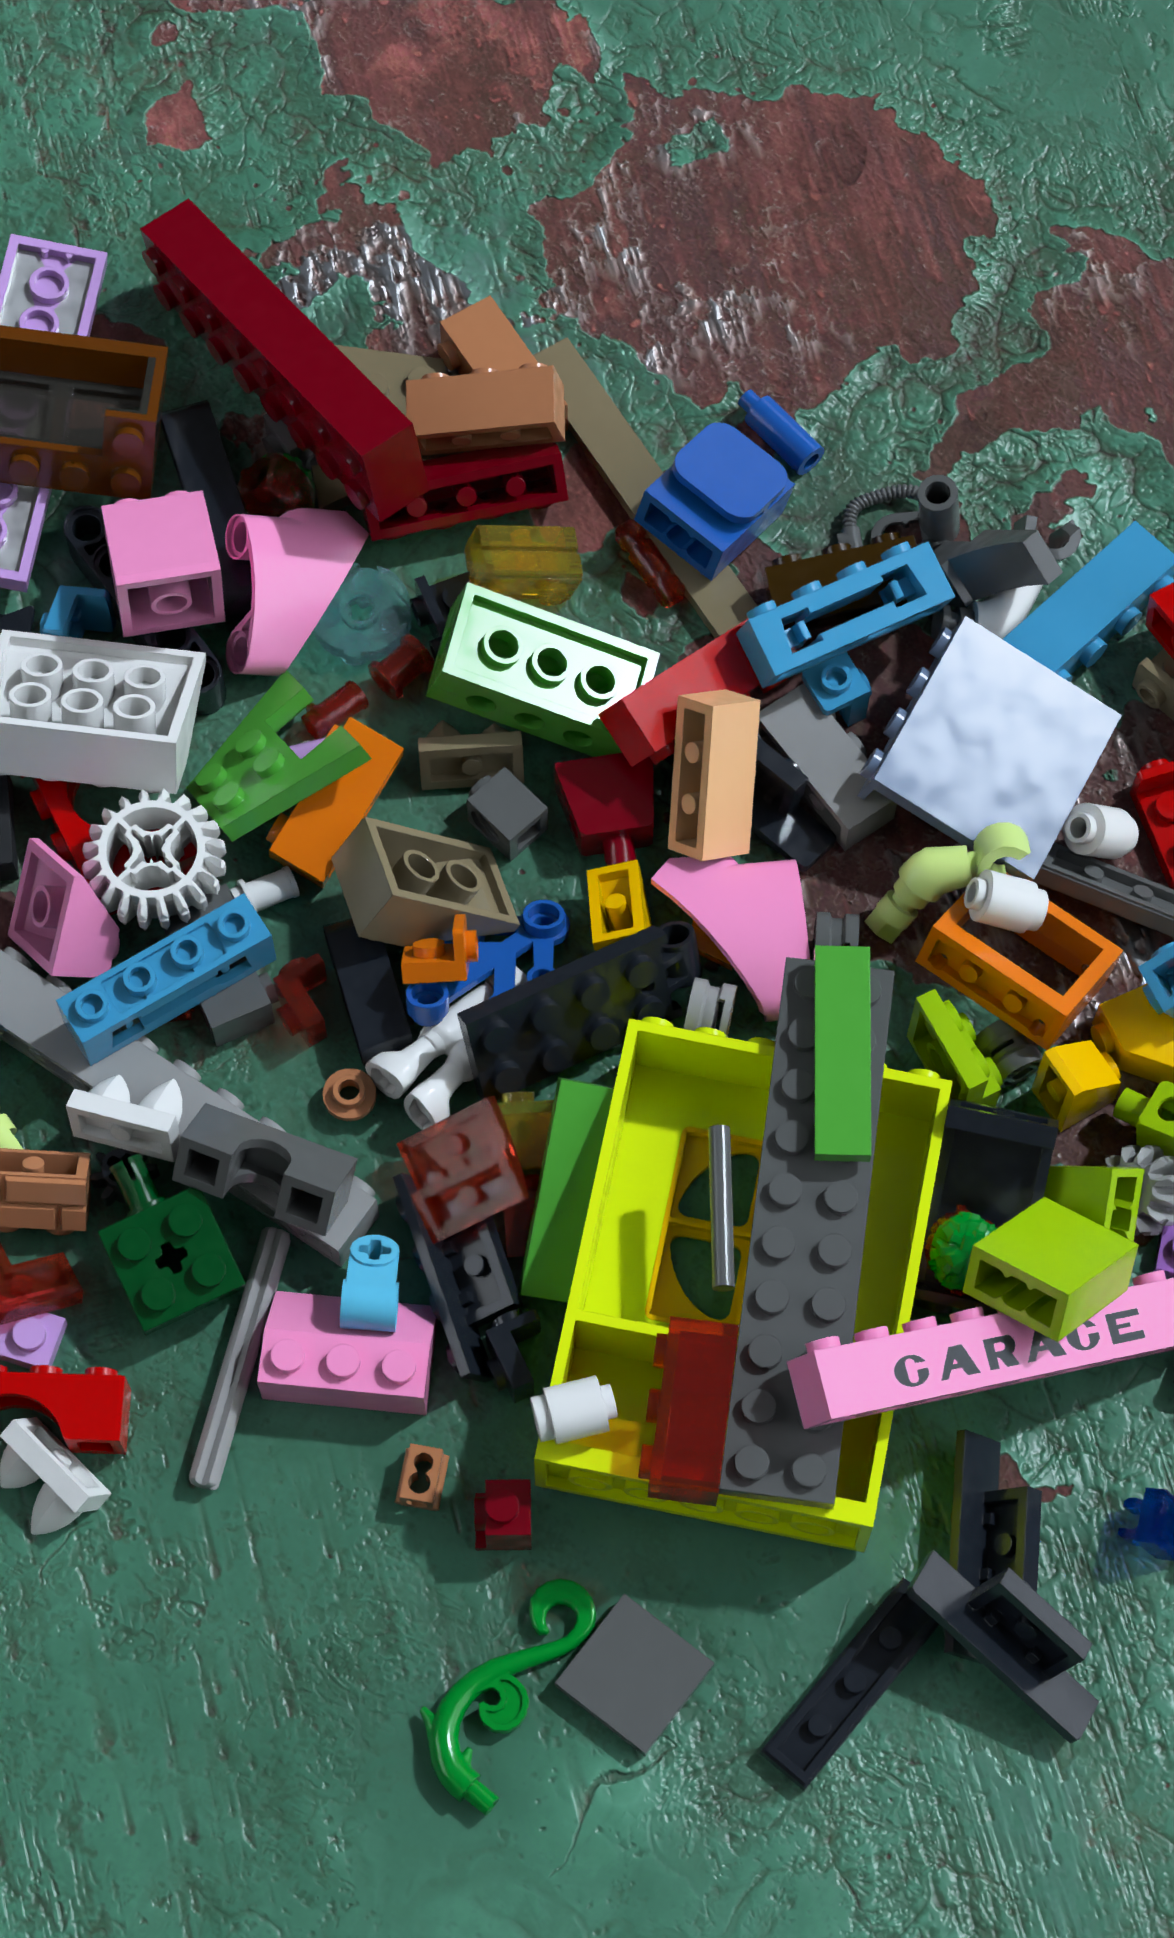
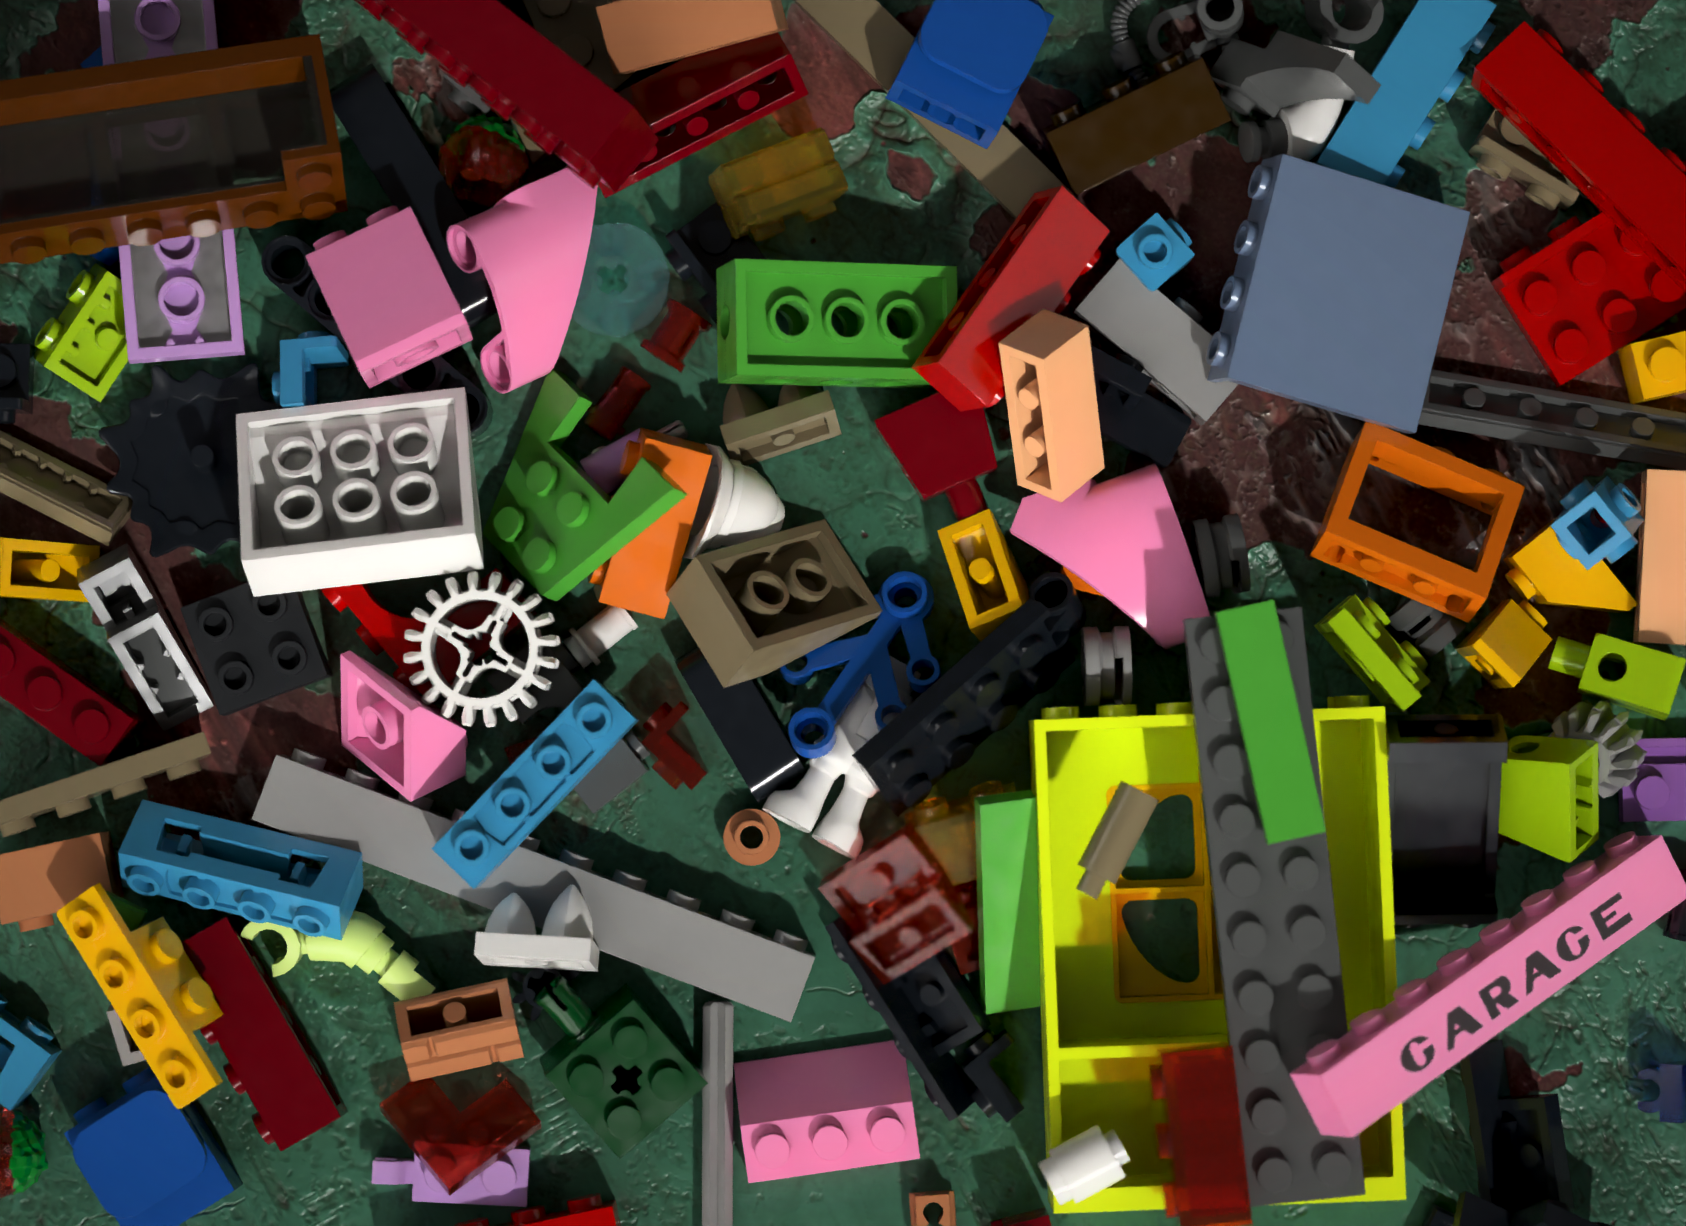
camera: 15 degrees left, 20 degrees up
dark grey arch [172,1103,358,1236] -> none
medium azure piece [340,1235,400,1332] -> none
orange bracket [401,914,479,984] -> none
dark grey brick [467,767,548,862] -> none
clear red axle [615,519,685,608] -> none
dark grey bar [708,1125,735,1292] -> none
dark azure brick [736,541,956,689] -> none
yellowish green piece [864,822,1031,944] -> none
green piece [924,1205,1005,1295] -> none
lime brick [963,1197,1139,1342] -> none
white brick [964,869,1049,933] -> none
white brick [1063,803,1139,859] -> none
none -> white piece [683,443,785,559]
none -> dark tan cylinder [1076,781,1159,899]

